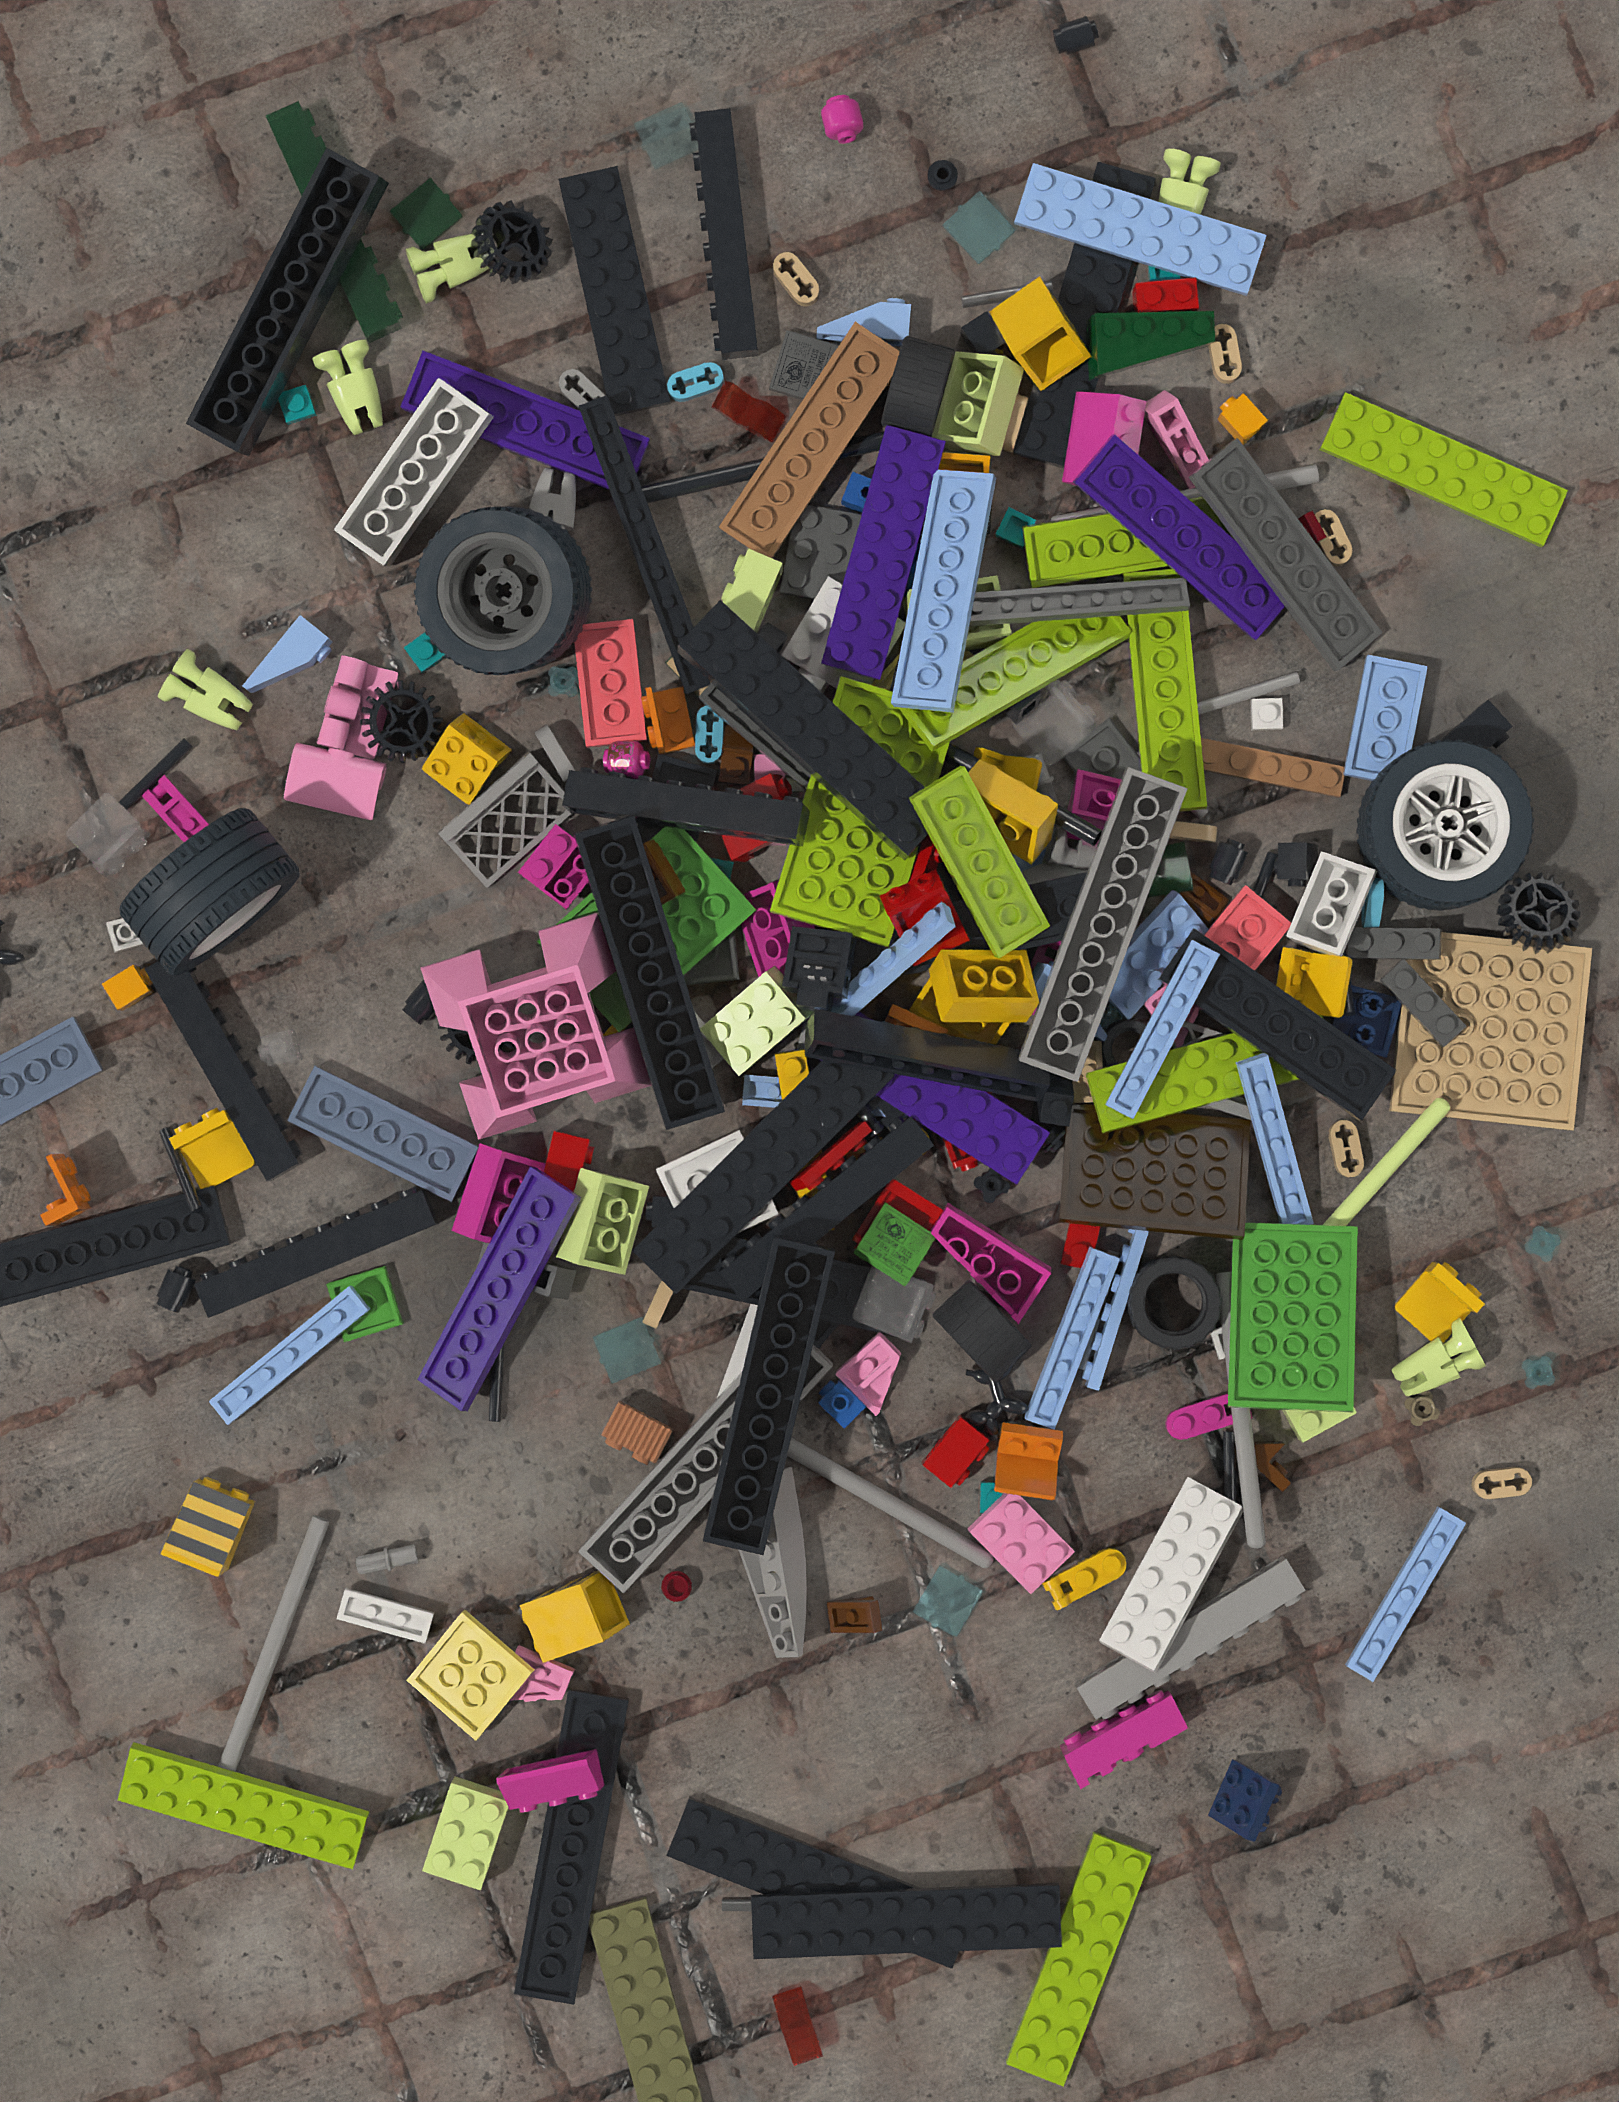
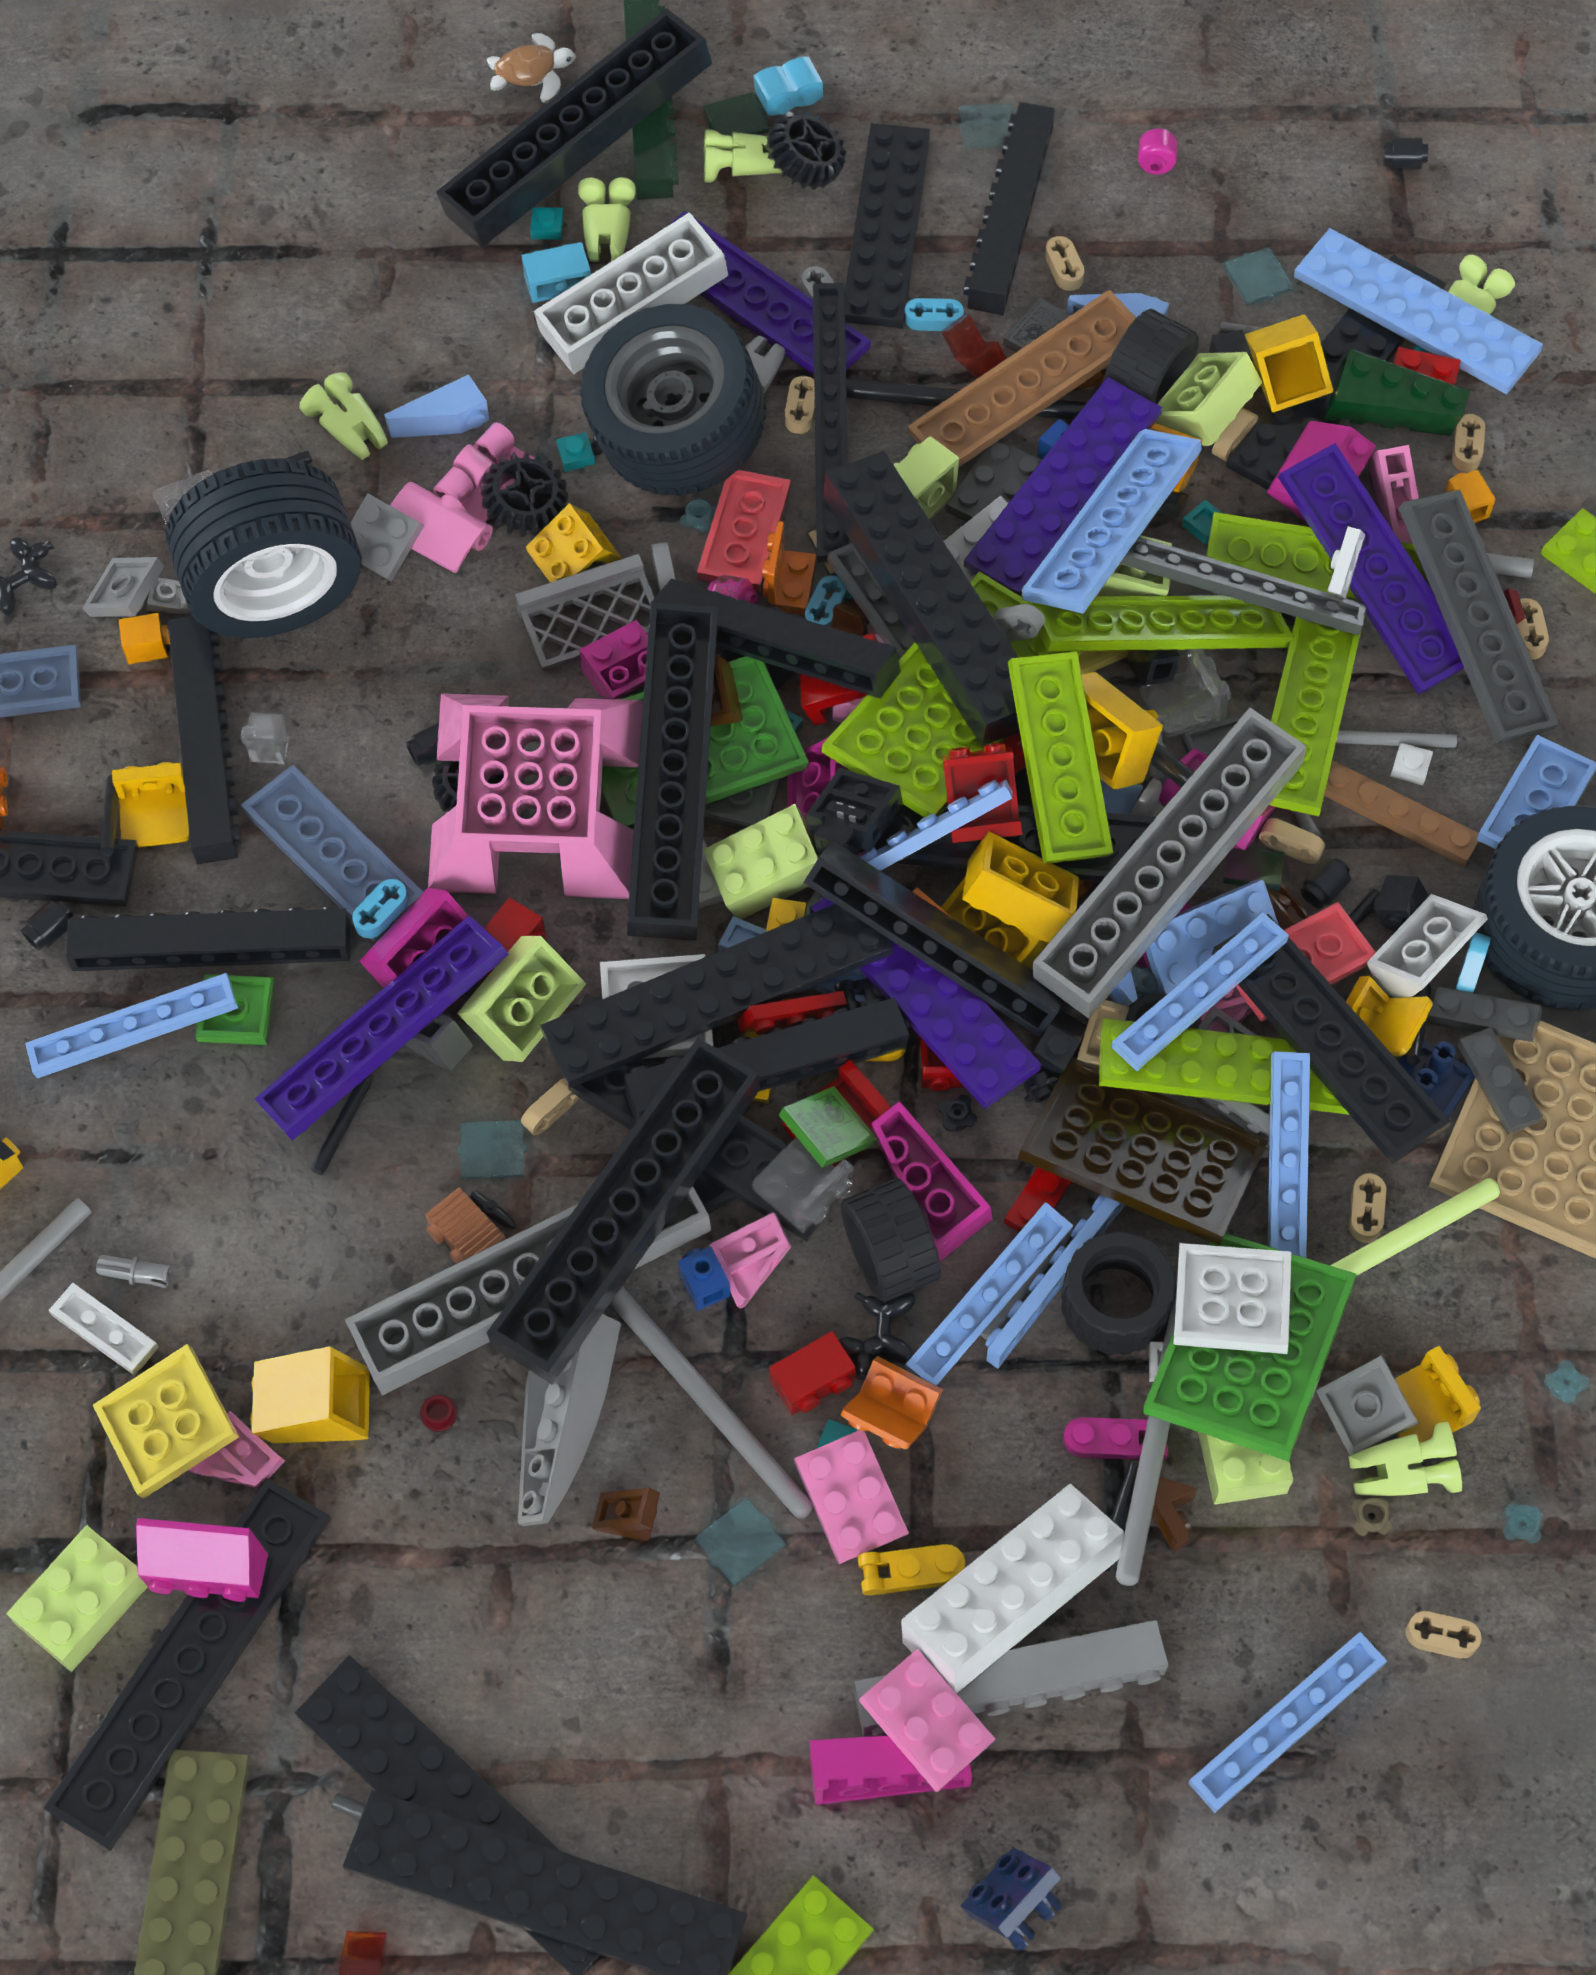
camera: 20 degrees right, 25 degrees down
black plate [927,160,958,191] -> none
none -> light grey plate [82,557,165,617]
none -> light grey plate [351,493,424,582]
none -> medium azure beam [352,879,408,938]
none -> black helmet [469,1190,517,1229]
none -> animal [487,33,576,103]
none -> medium azure brick [522,242,591,303]
none -> medium azure brick [754,57,823,116]
none -> tan beam [785,376,815,434]
none -> bright pink plate [858,1649,996,1793]
none -> light grey beam [993,604,1045,642]
none -> white plate [1173,1243,1291,1354]
none -> light grey plate [1316,1356,1419,1456]
none -> white plate [1328,527,1365,598]

